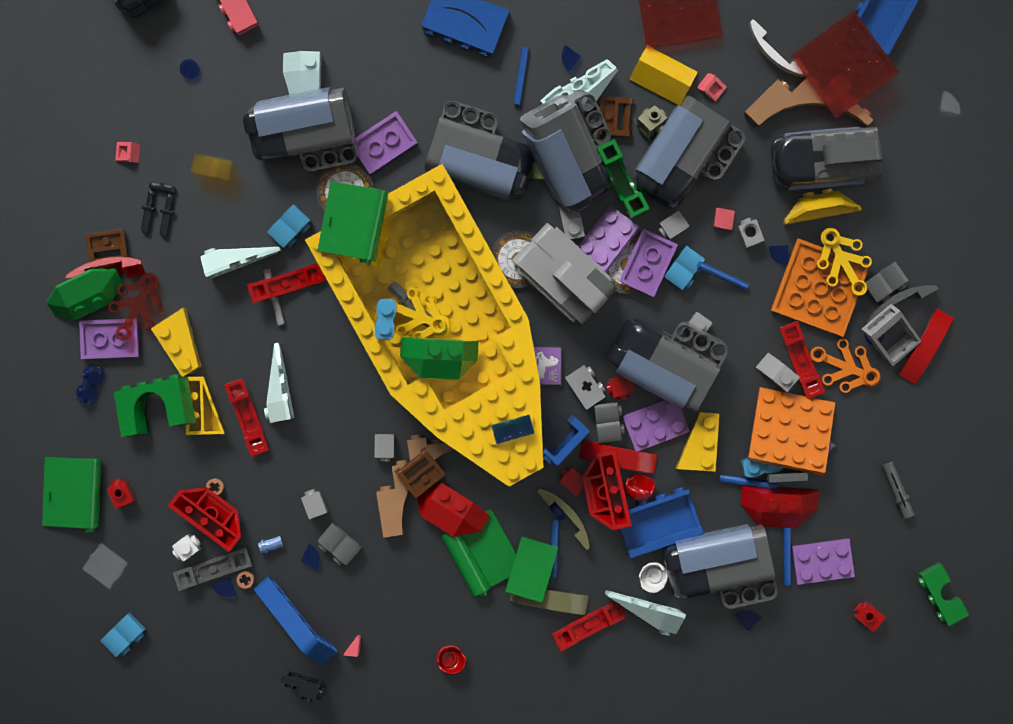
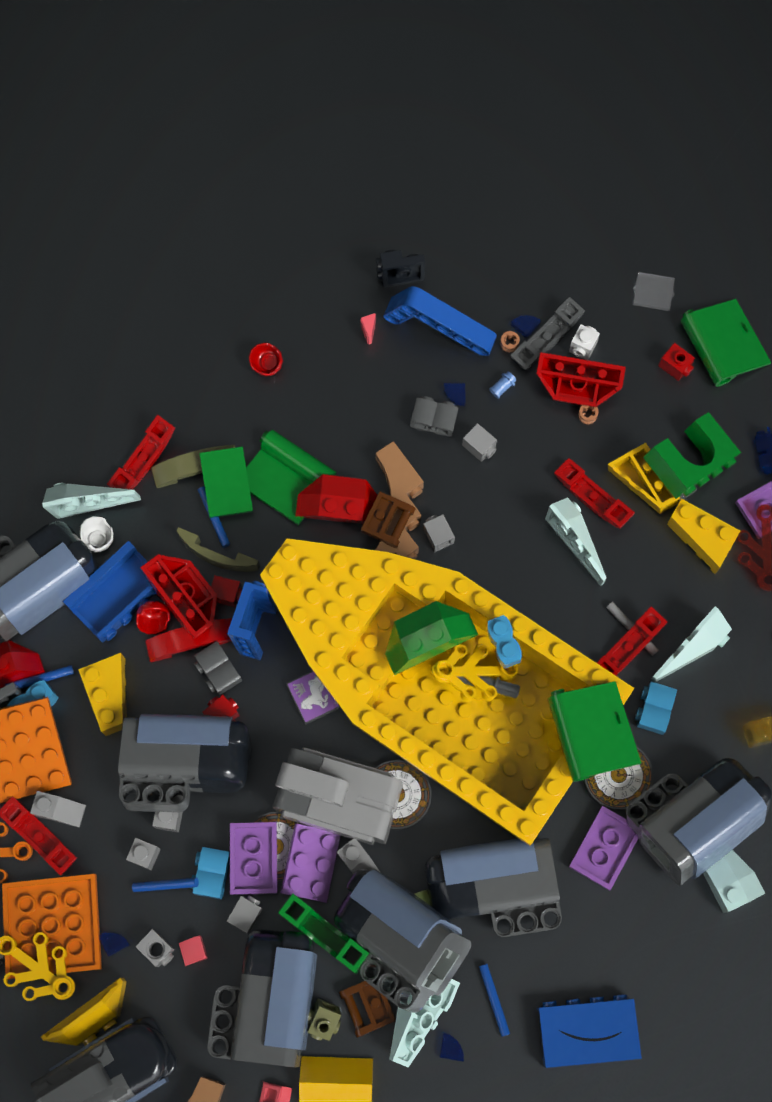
camera: 155 degrees right, 15 degrees down
dark azure brick [100,613,146,657] -> none
clear blue tile [491,414,534,444] -> none
clear blue tile [549,502,566,521] -> none
light grey brick [565,365,606,410] -> none
medium lavender plate [622,400,690,451] -> none
none -> light grey brick [126,838,161,871]

